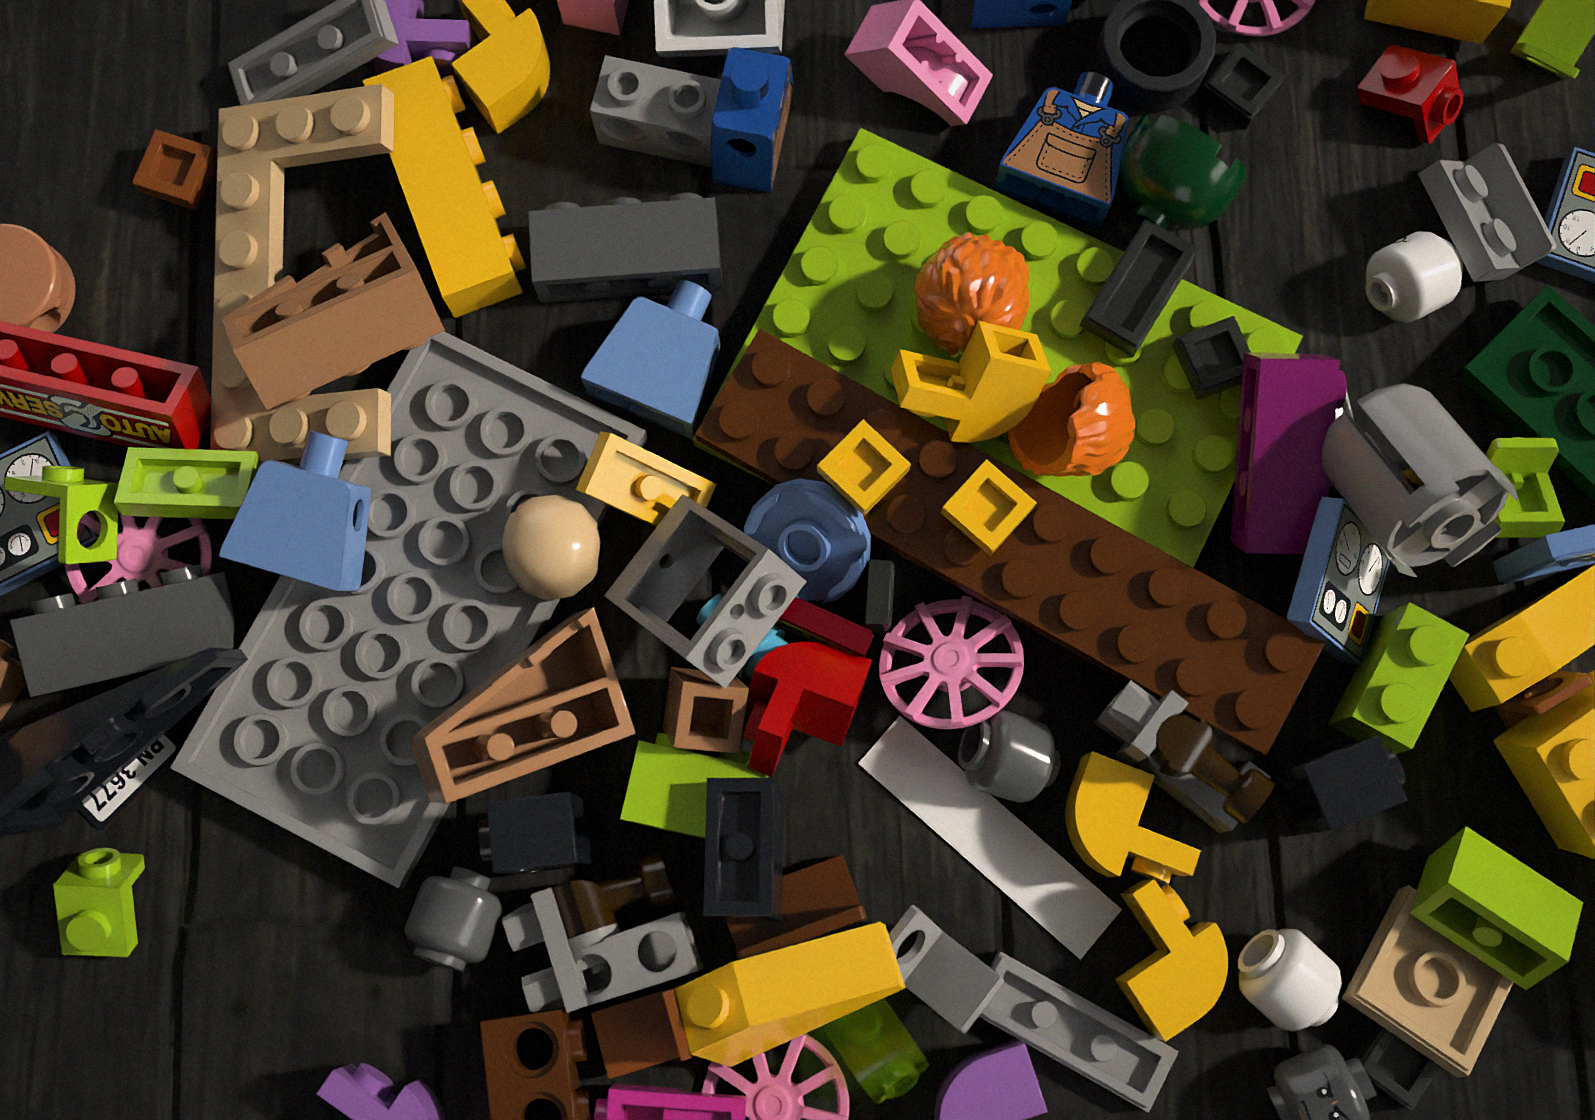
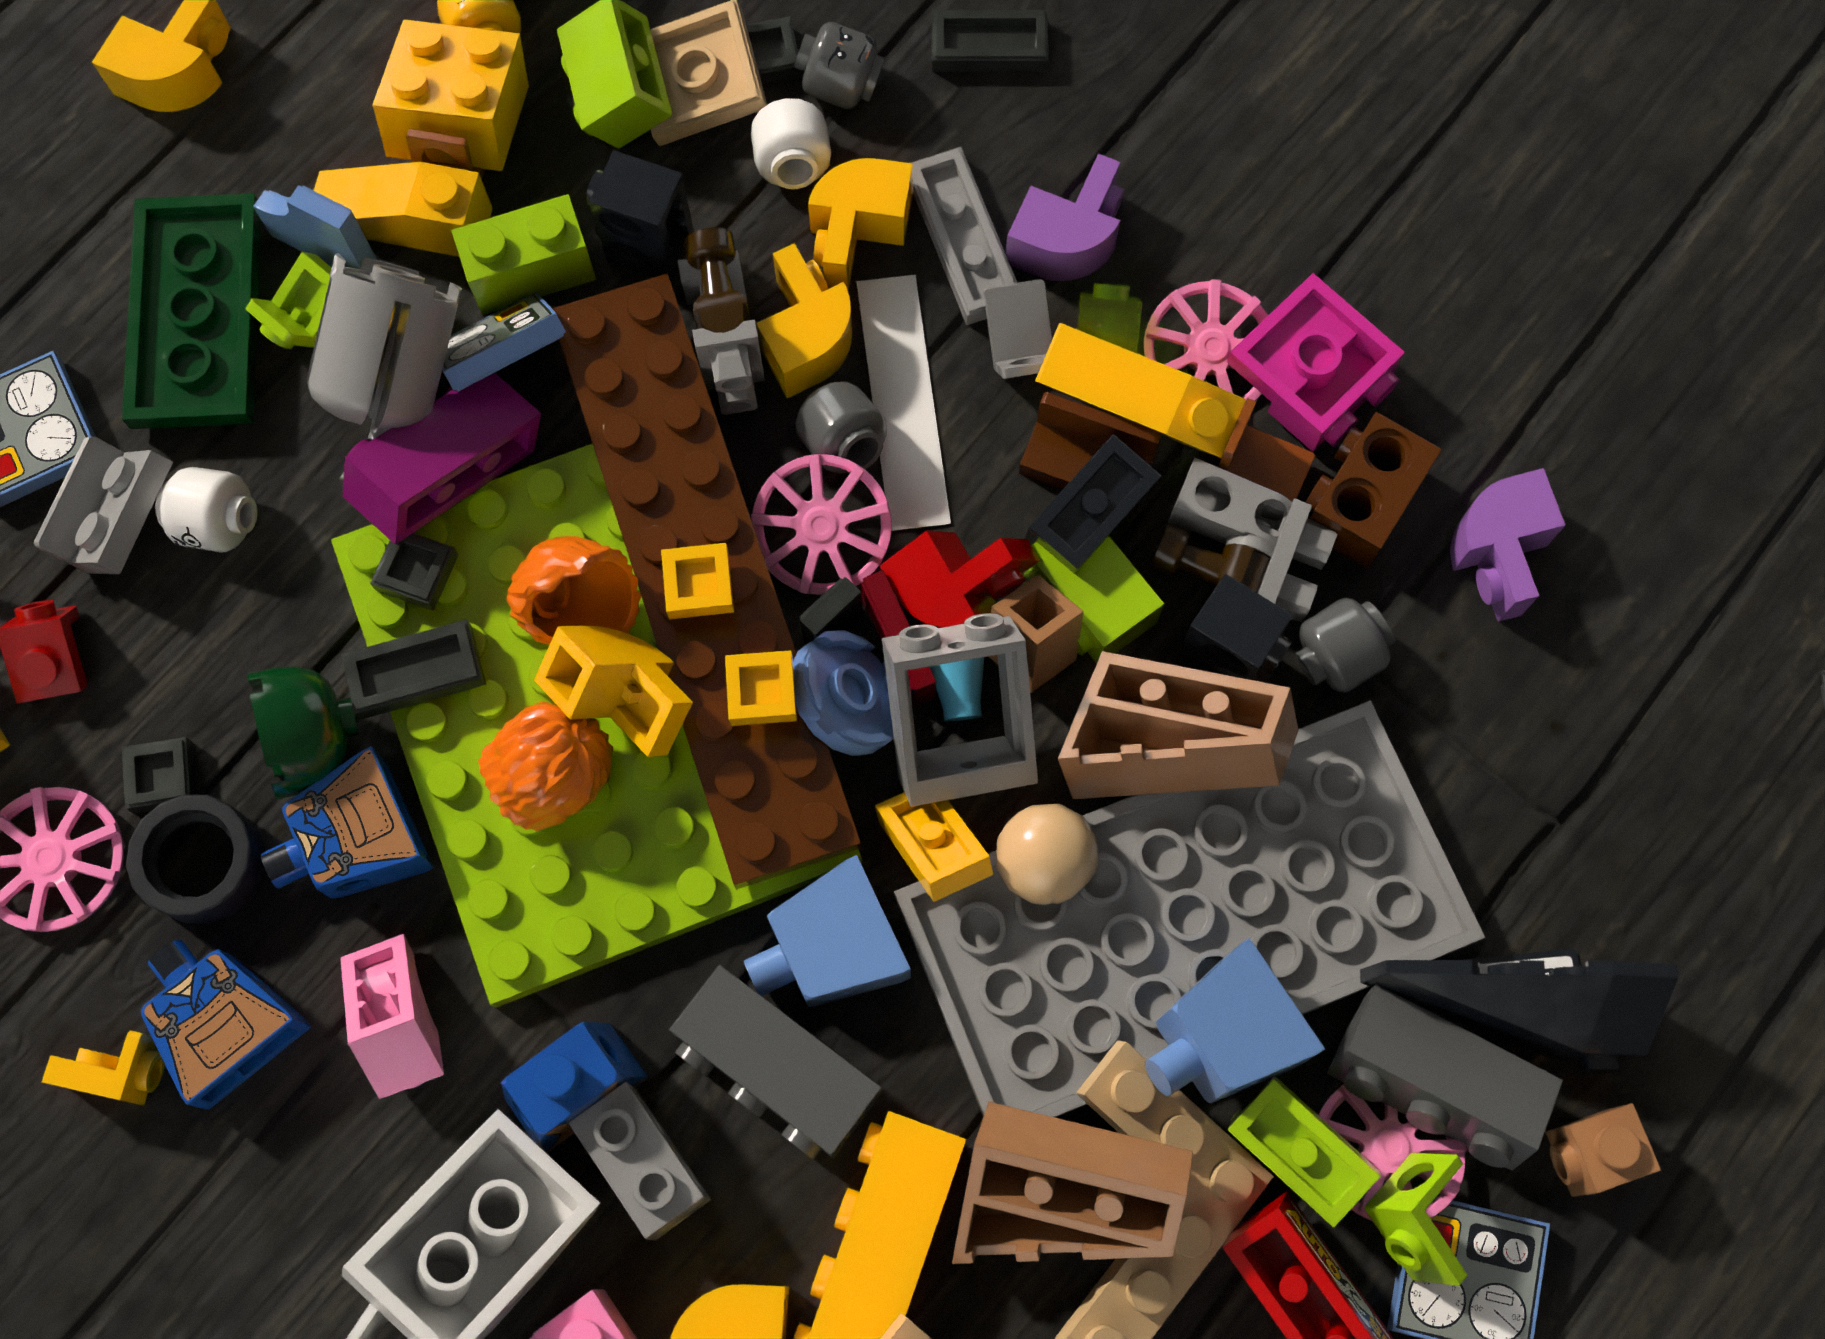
camera: 140 degrees left, 5 degrees down
lime bracket [53,848,145,957] -> none

